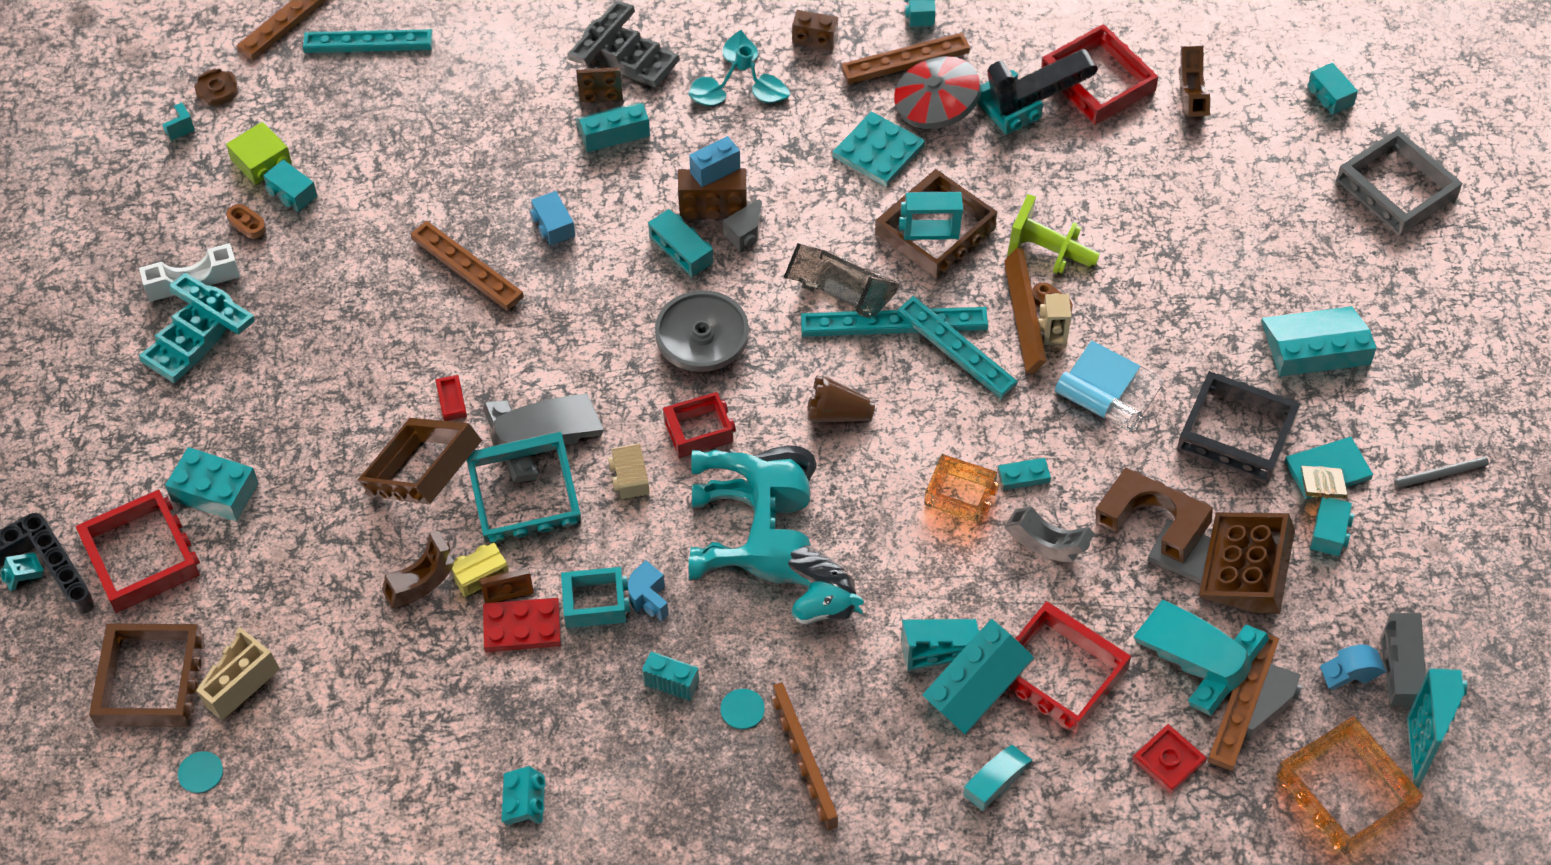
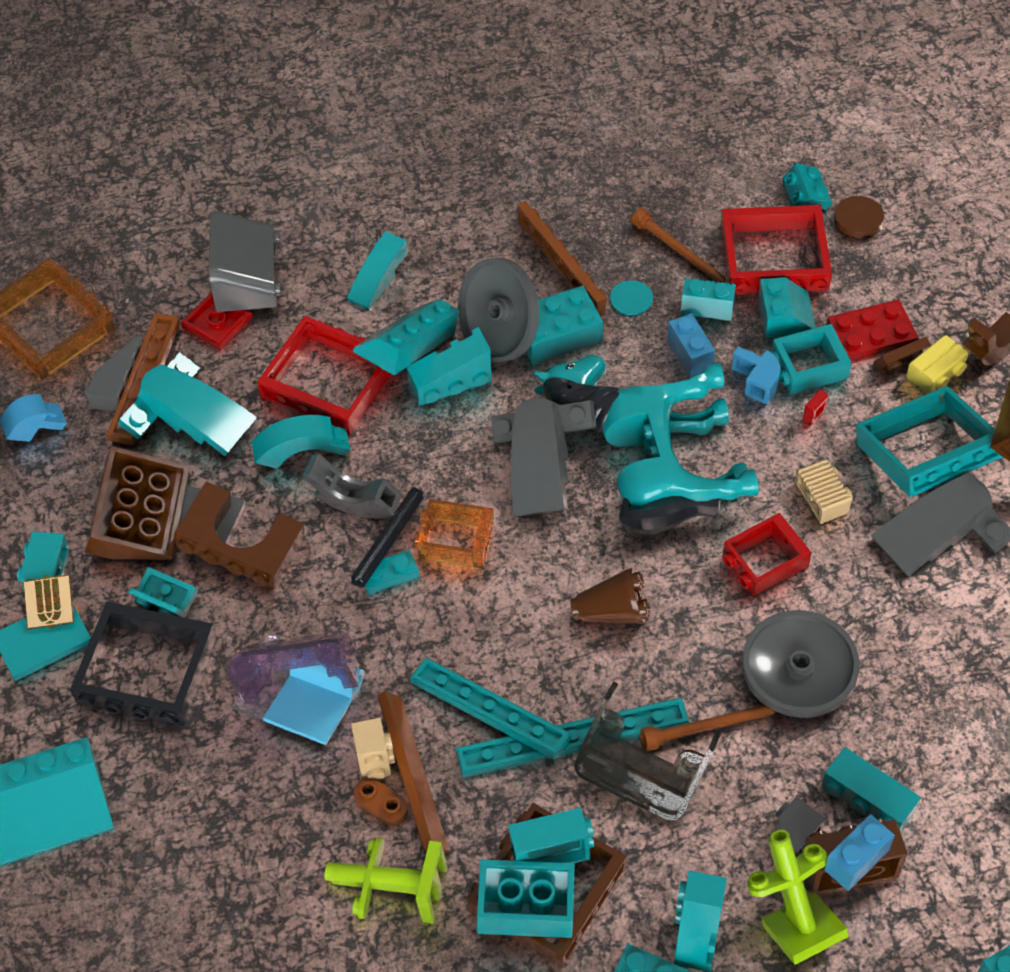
camera: 170 degrees right, 0 degrees up
none -> teal bracket [128,567,199,618]
none -> dark grey windscreen [209,211,281,312]
none -> clear purple windscreen [228,631,359,704]
none -> teal arch [251,415,350,469]
none -> black axle [351,487,424,588]
none -> dark grey dish [458,258,539,363]
none -> teal slope [477,859,575,938]
none -> dark grey slope [491,398,596,517]
none -> teal brick [526,286,603,365]
none -> dark orange piece [631,207,726,283]
none -> dark orange piece [640,705,775,752]
none -> dark azure brick [667,313,715,378]
none -> teal wedge [674,871,727,972]
none -> red window [720,205,832,294]
none -> lime piece [747,830,849,965]
none -> teal slope [758,277,816,338]
none -> red tile [802,389,828,426]
none -> reddish brown tile [834,196,884,238]

